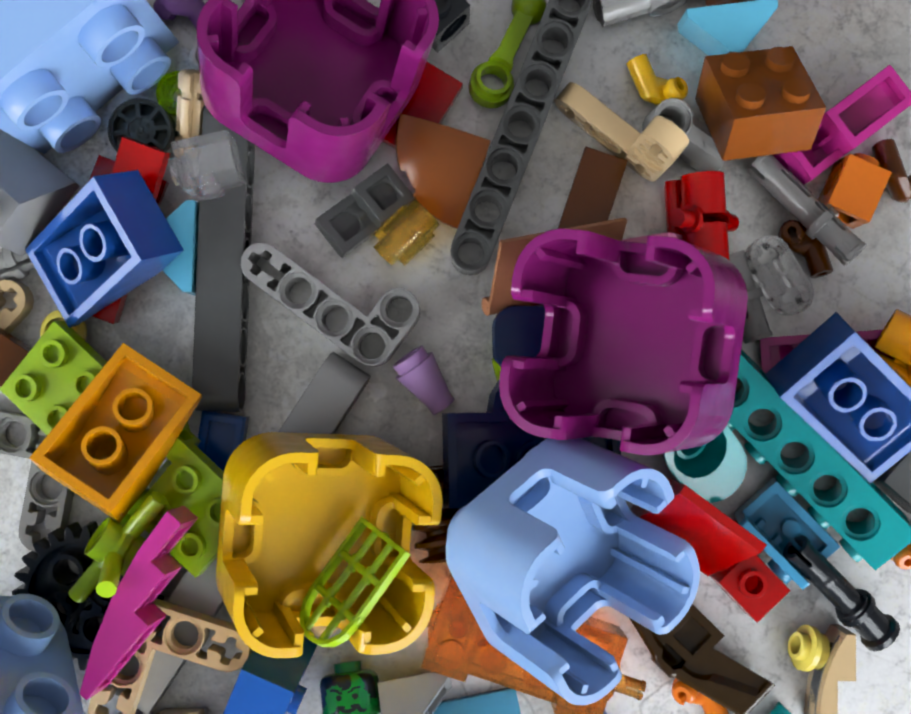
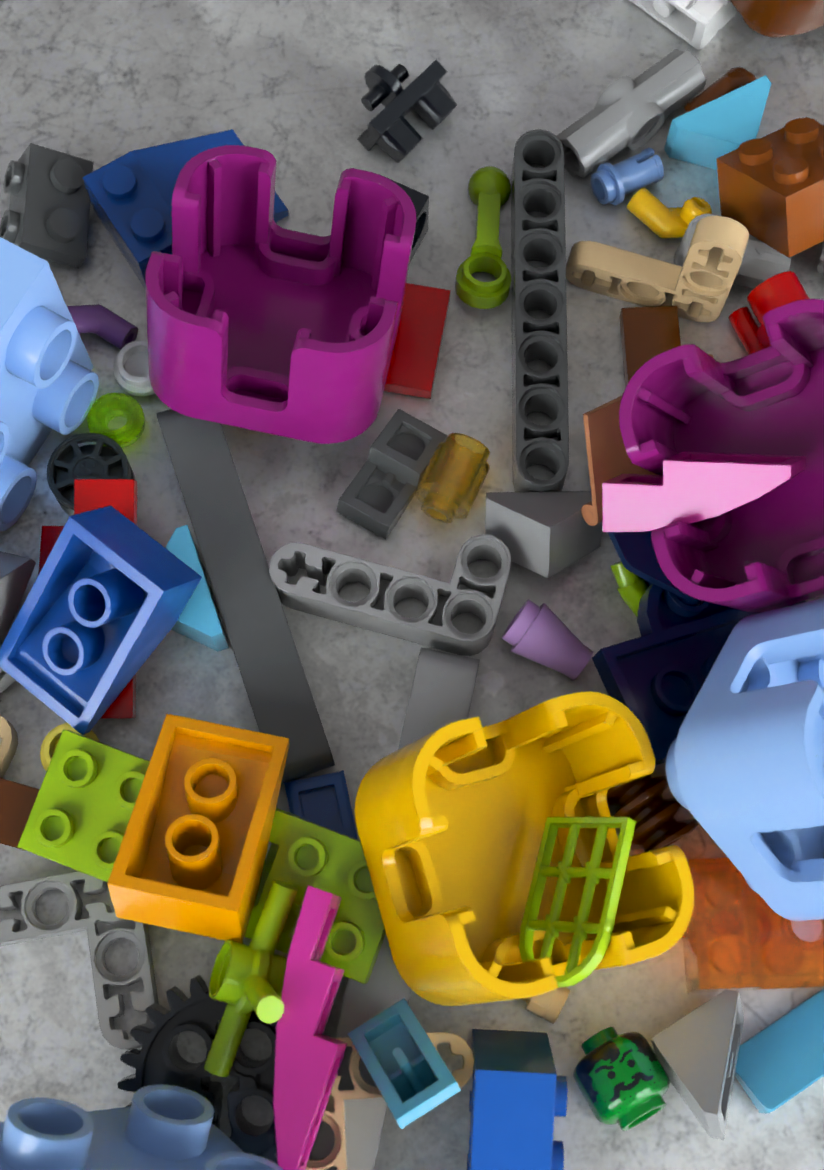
camera: 20 degrees left, 15 degrees down
clear brick [168,130,246,200] -> none
tan axle [175,69,205,160] -> none
dark orange brick [395,113,491,229] -> none
none -> medium azure slope [348,998,461,1129]
none -> light grey slope [485,491,602,579]
none -> medium blue pin [590,148,664,206]
none -> slope [602,452,807,532]

